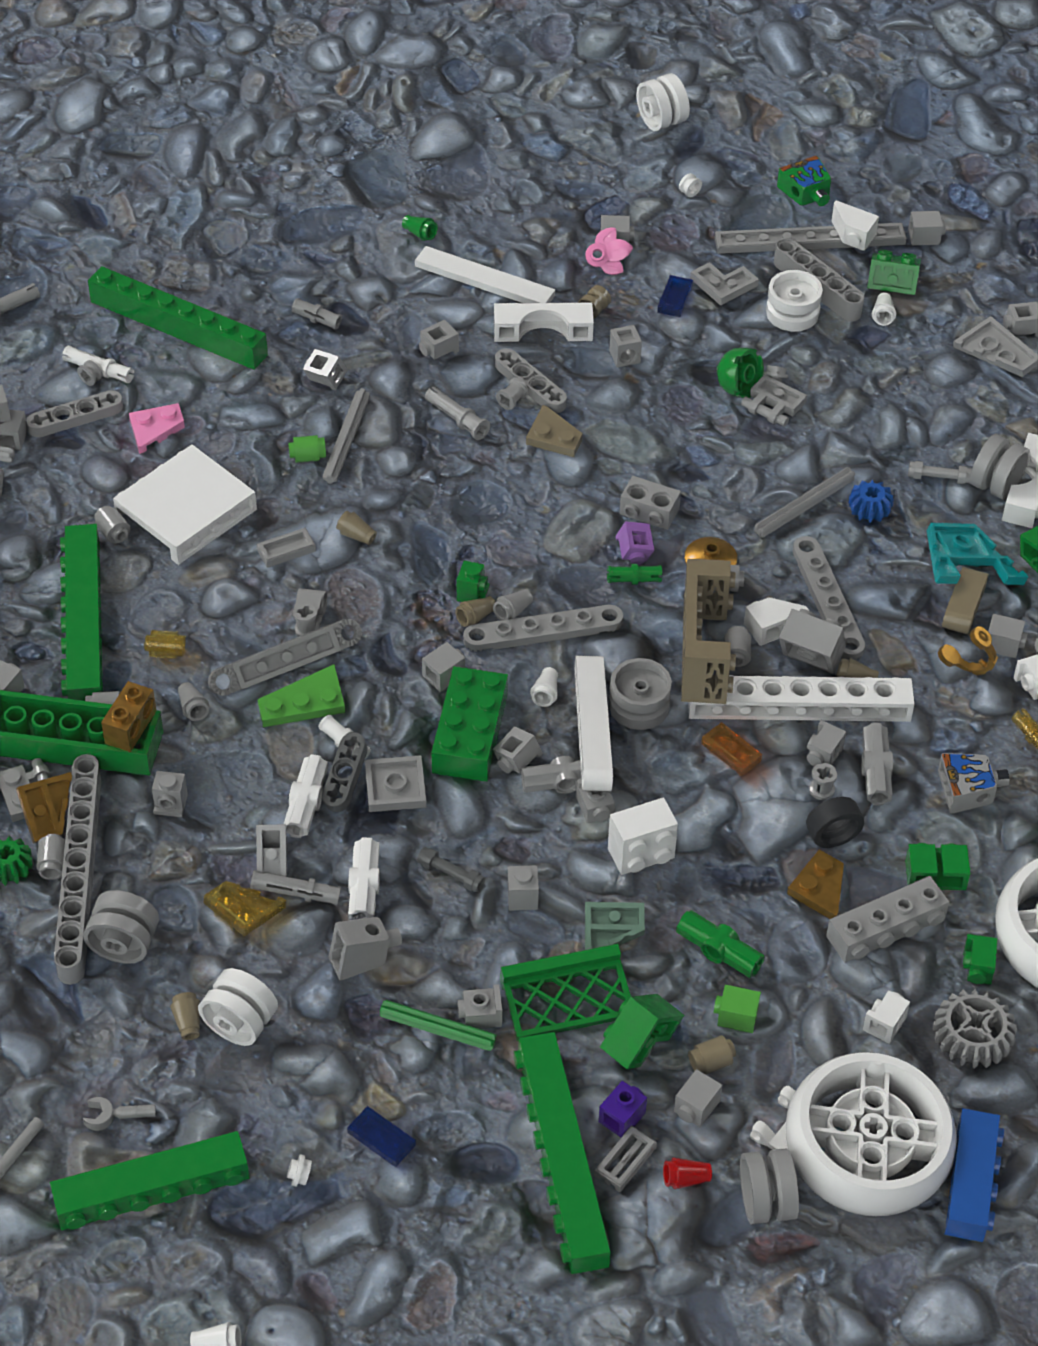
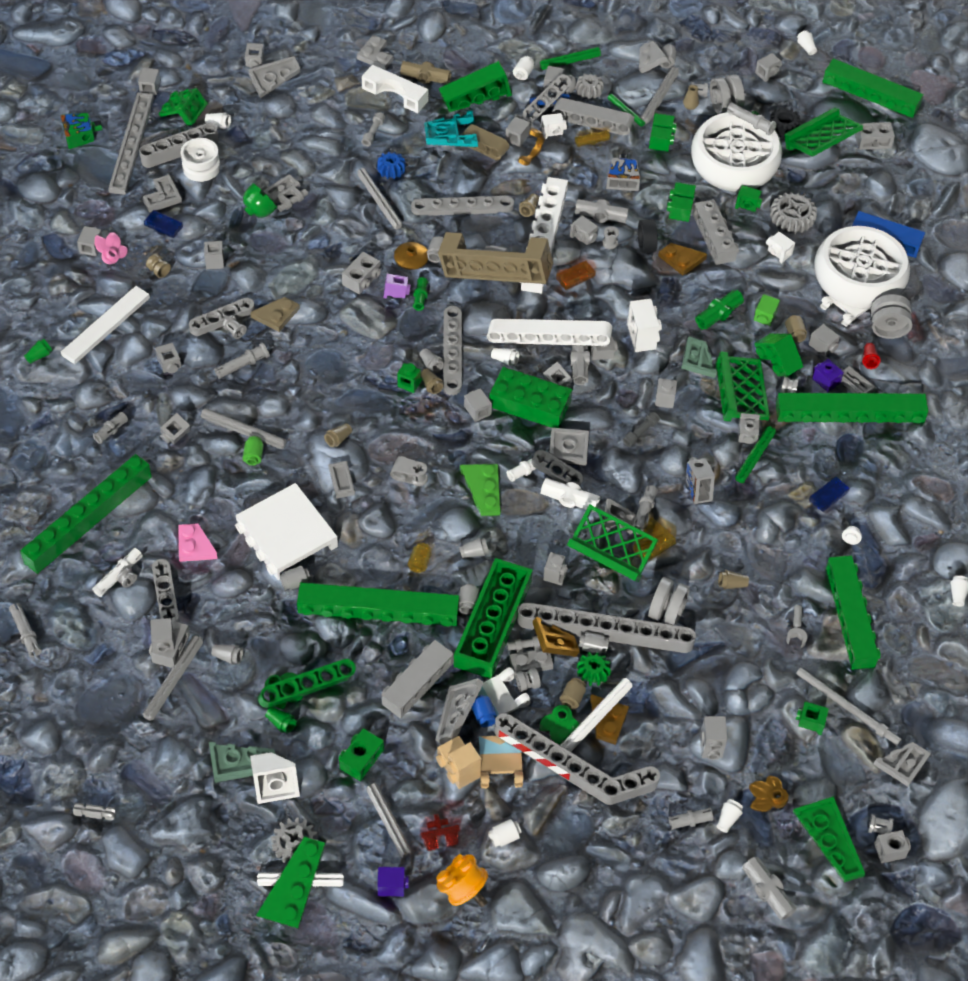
camera: 80 degrees left, 5 degrees up
pearl gold brick [101,681,157,752] -> none
white wheel [198,968,278,1046] -> none
light grey plate [208,619,362,696] -> none
white piece [348,837,380,920] -> none
white arch [494,303,594,342] -> none
light grey wheel [609,658,672,730] -> none
white bush [679,173,702,198] -> none
white slope [744,597,809,646] -> none
light grey brick [779,609,846,674] -> none
white slope [832,200,879,251] -> none
light grey wheel [970,433,1030,500] -> none
none -> green fence [567,504,659,582]
none -> light grey wheel [780,376,799,393]

